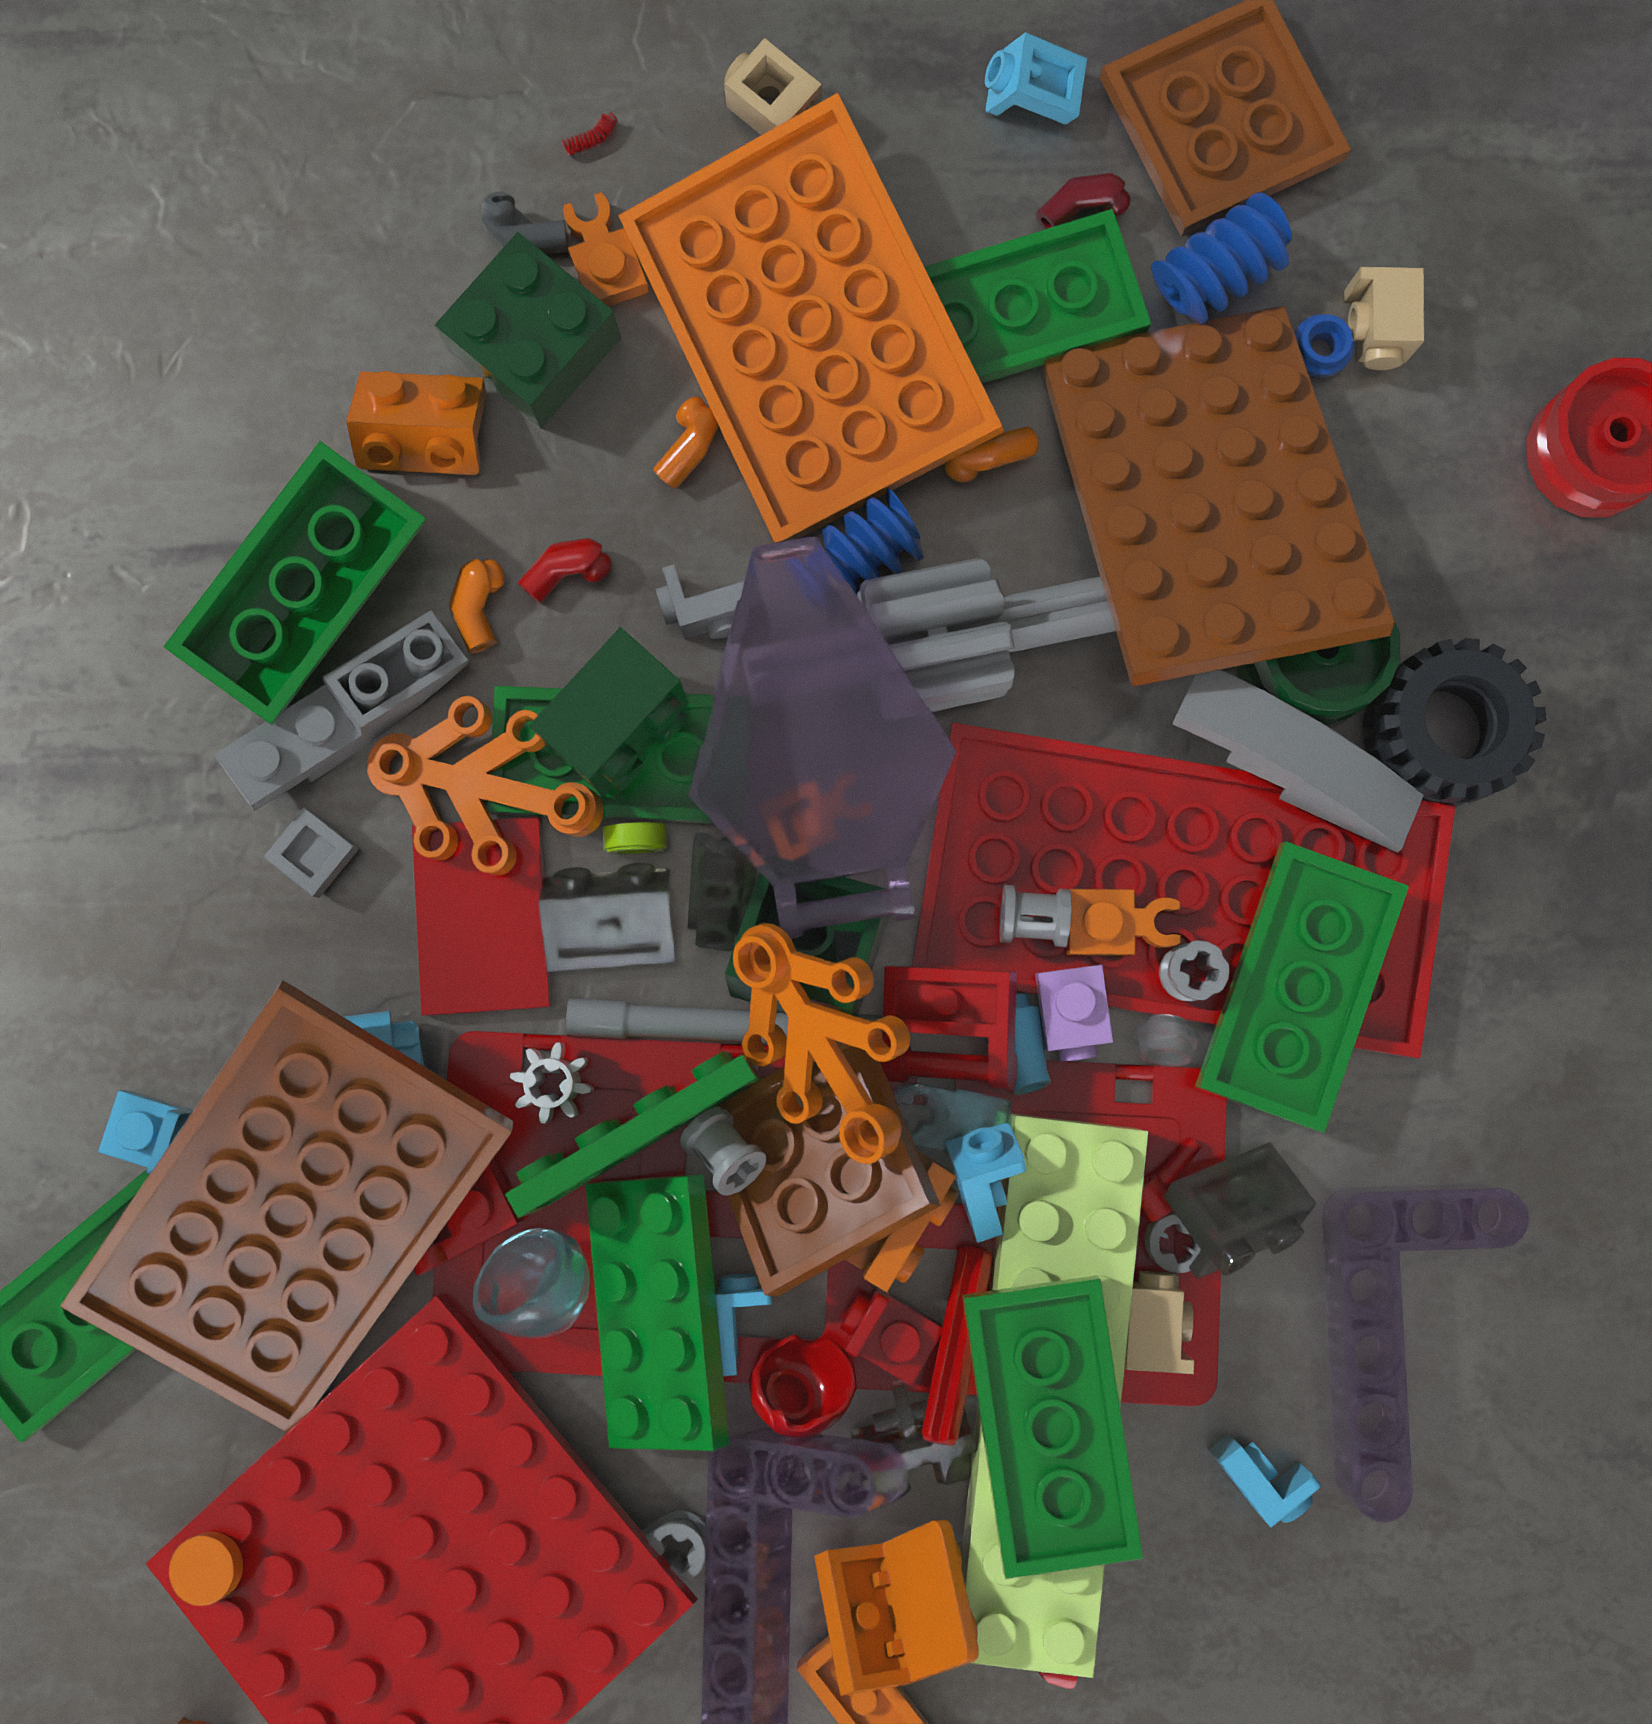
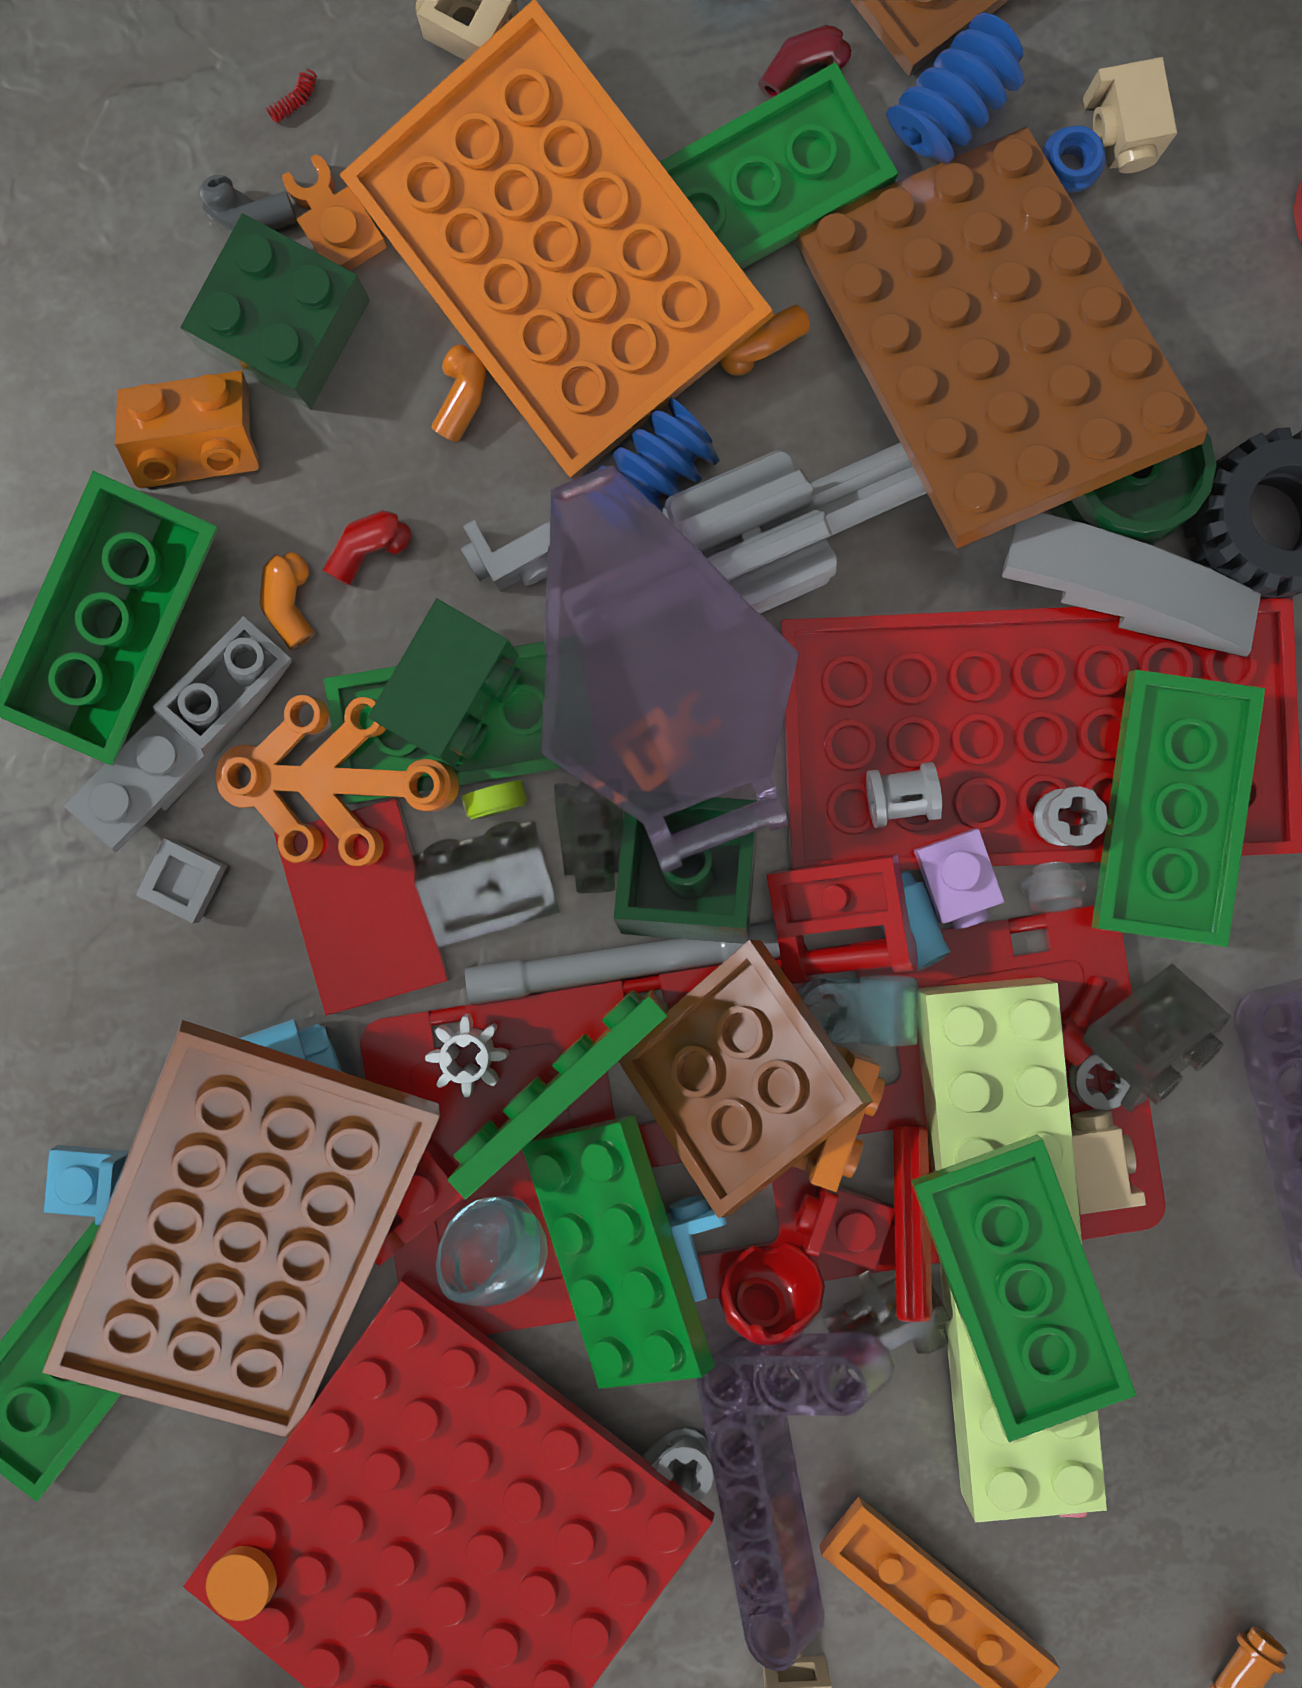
camera: 10 degrees left, 5 degrees up
light grey bush [680,1107,766,1195] -> none
orange plant [733,923,910,1164] -> none
orange bracket [814,1519,979,1696] -> none
medium azure bracket [945,1123,1027,1243] -> none
orange plate [1067,889,1181,956] -> none
medium azure bracket [1208,1434,1321,1527] -> none

